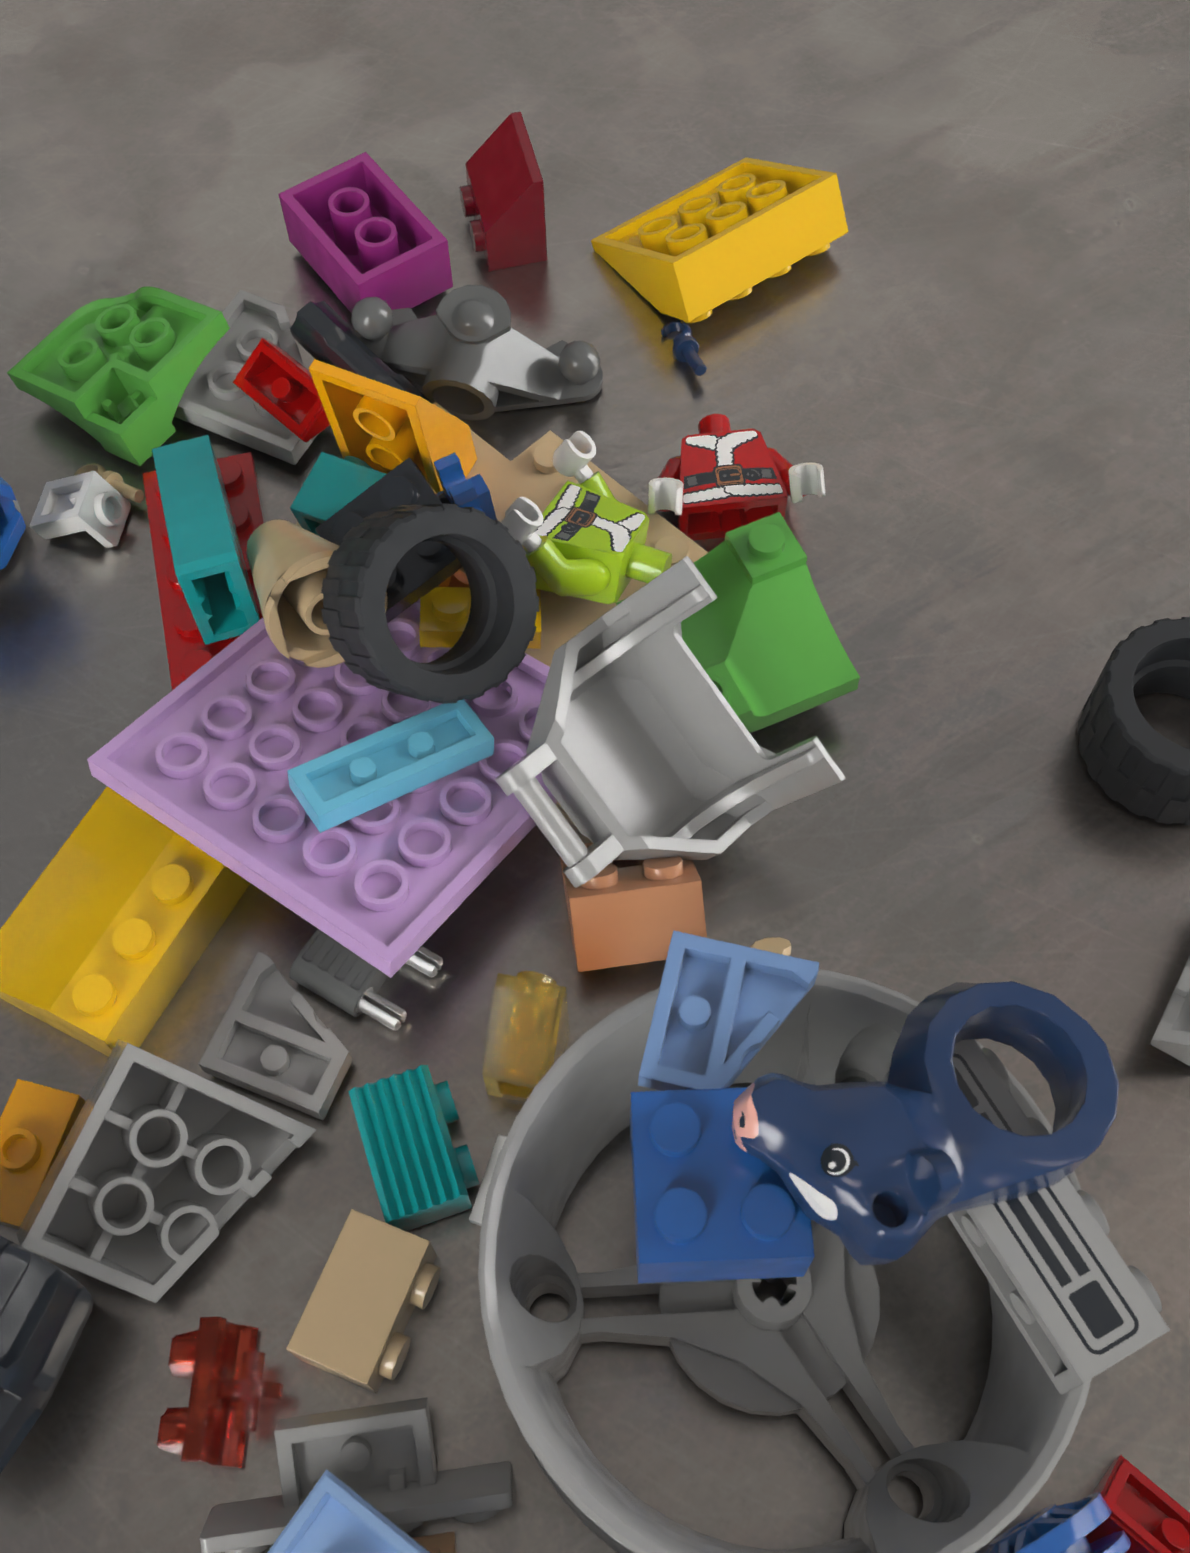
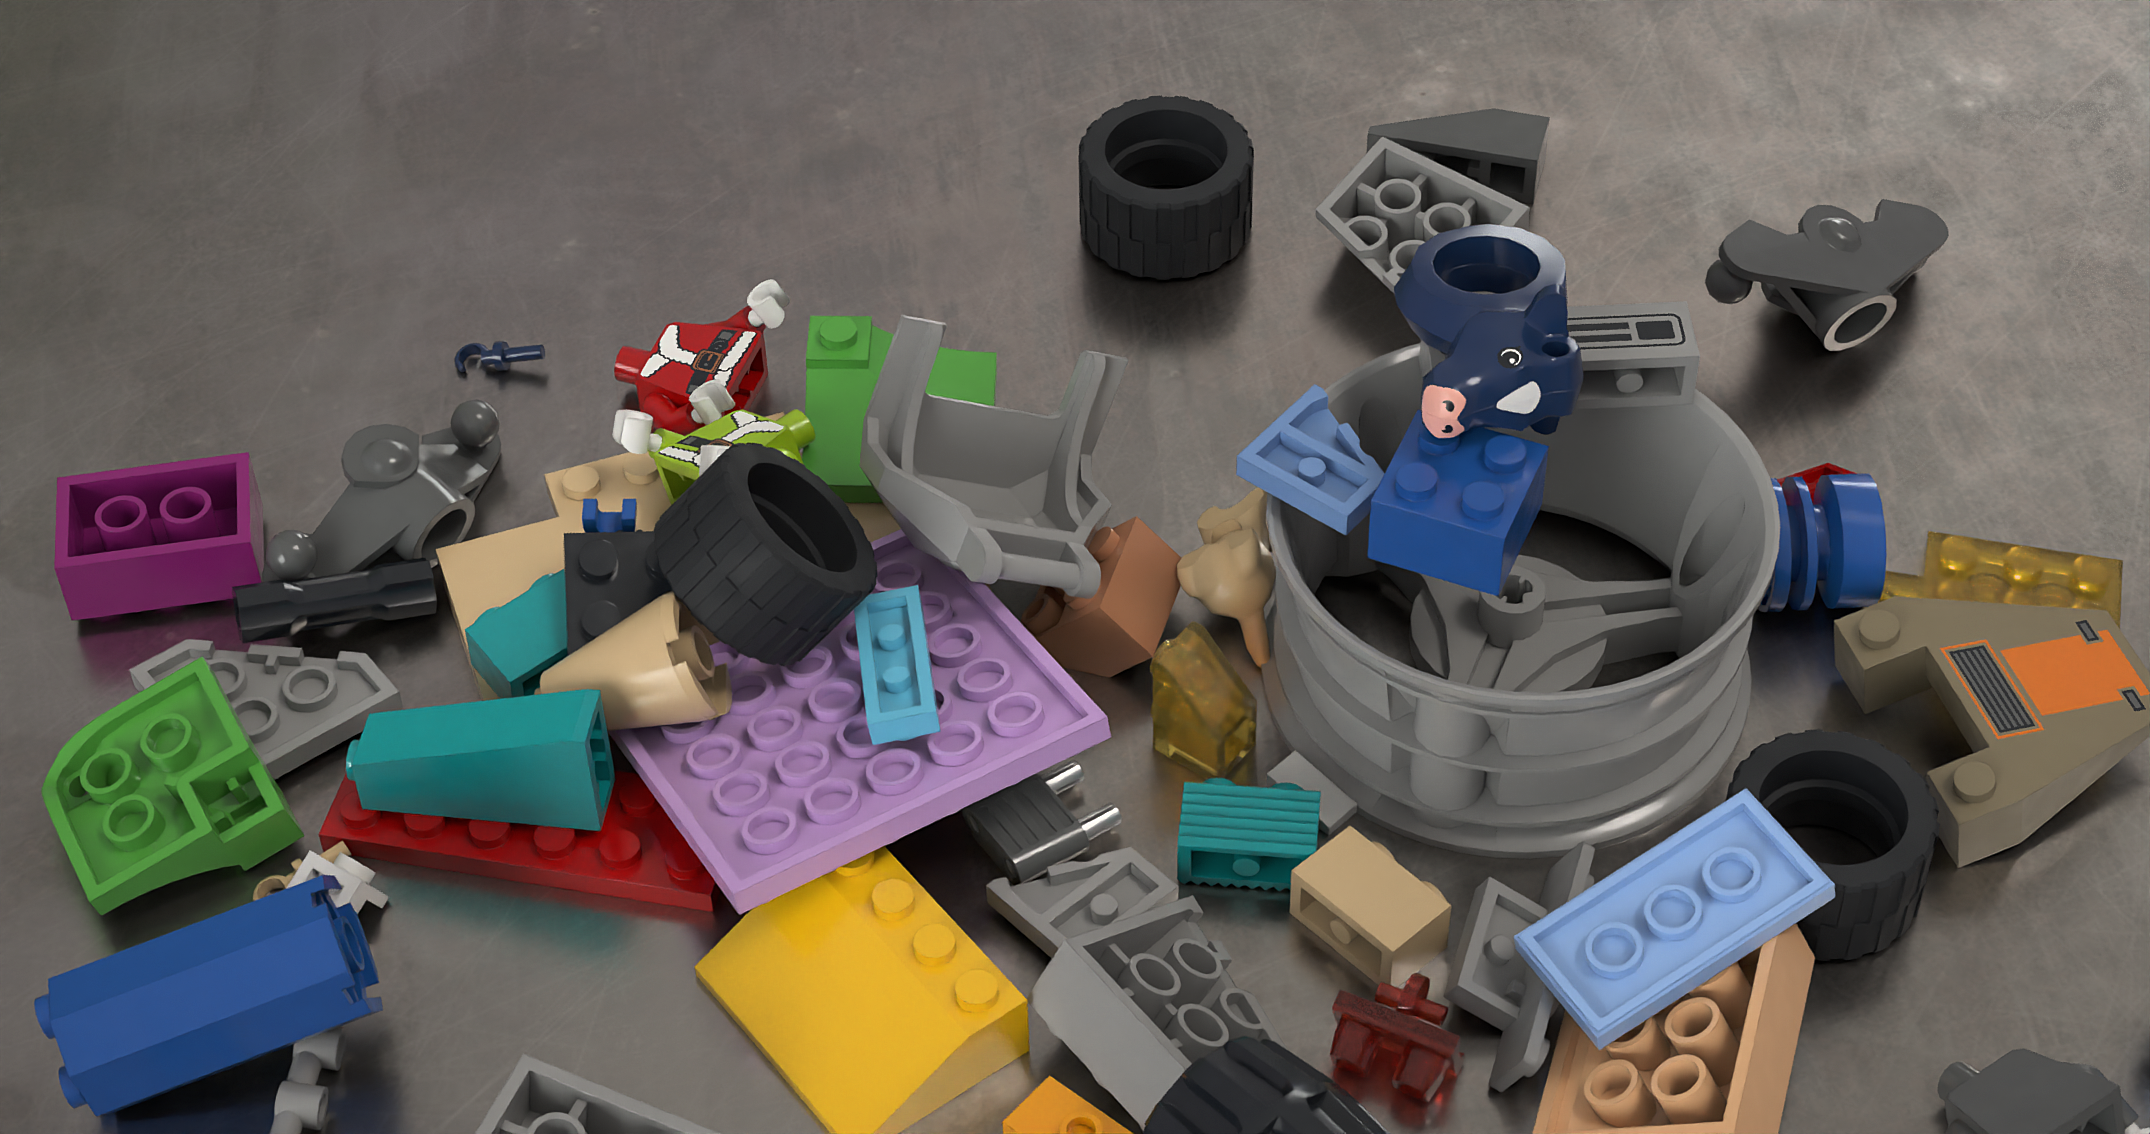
camera: 65 degrees left, 15 degrees down
red slope [233,338,330,443] -> none
light orange slope [308,359,477,493] -> none
dark red slope [459,111,548,271] -> none
yellow slope [591,157,848,323] -> none

